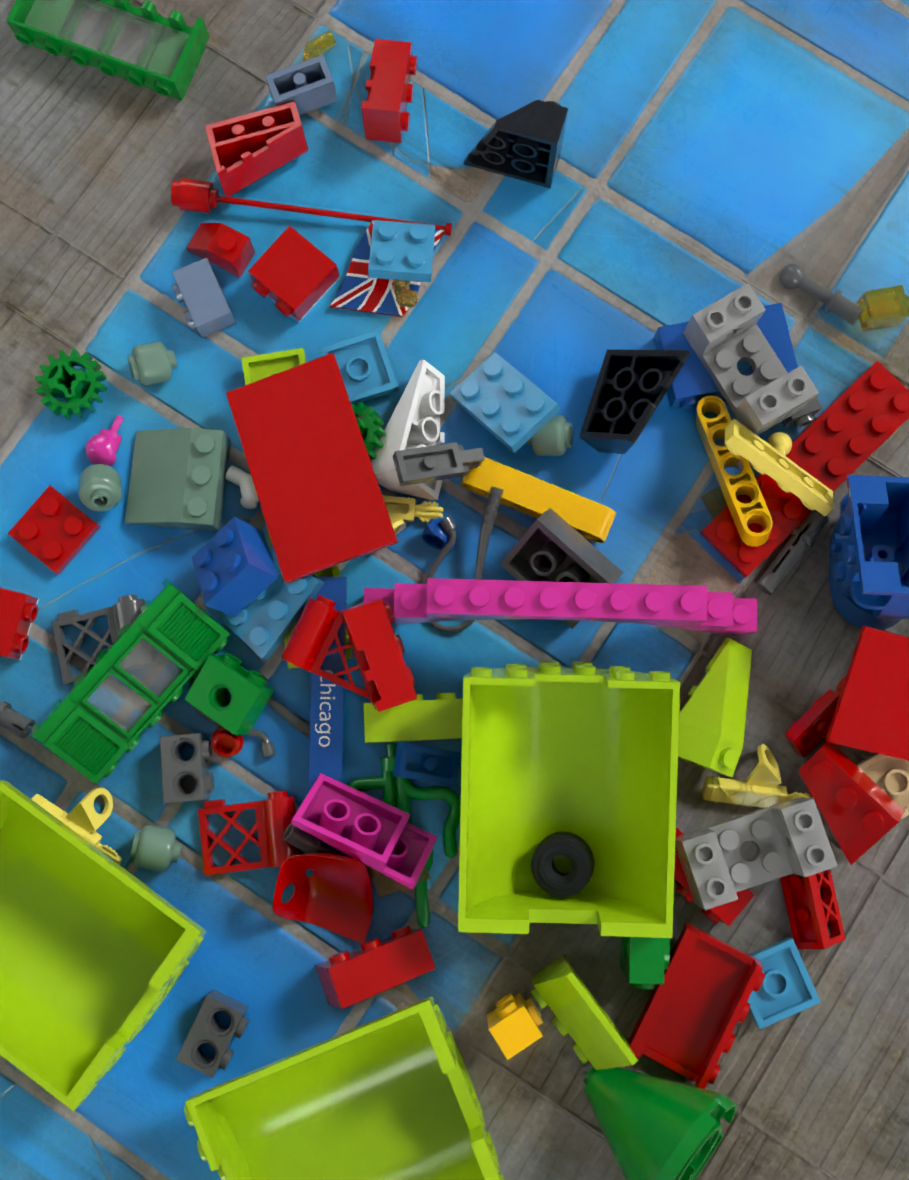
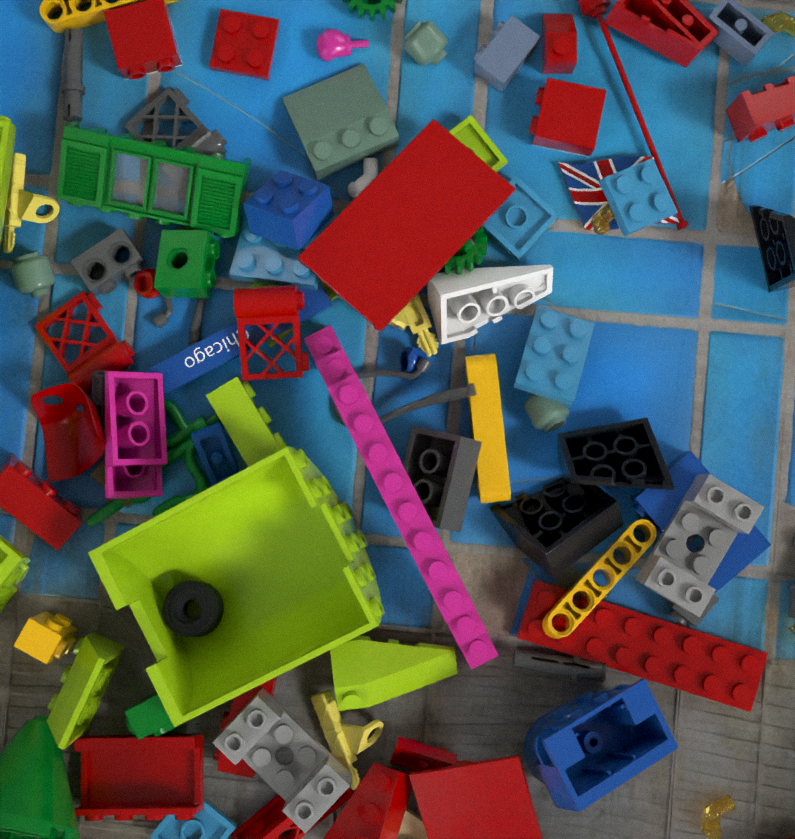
camera: 60 degrees right, 5 degrees up
sand green head [78,464,122,512] -> none
red wedge [340,598,418,712] -> none
dark grey hinge [392,442,485,486] -> none
light yellow plate [724,419,834,516] -> none
none -> black wedge [490,477,623,578]

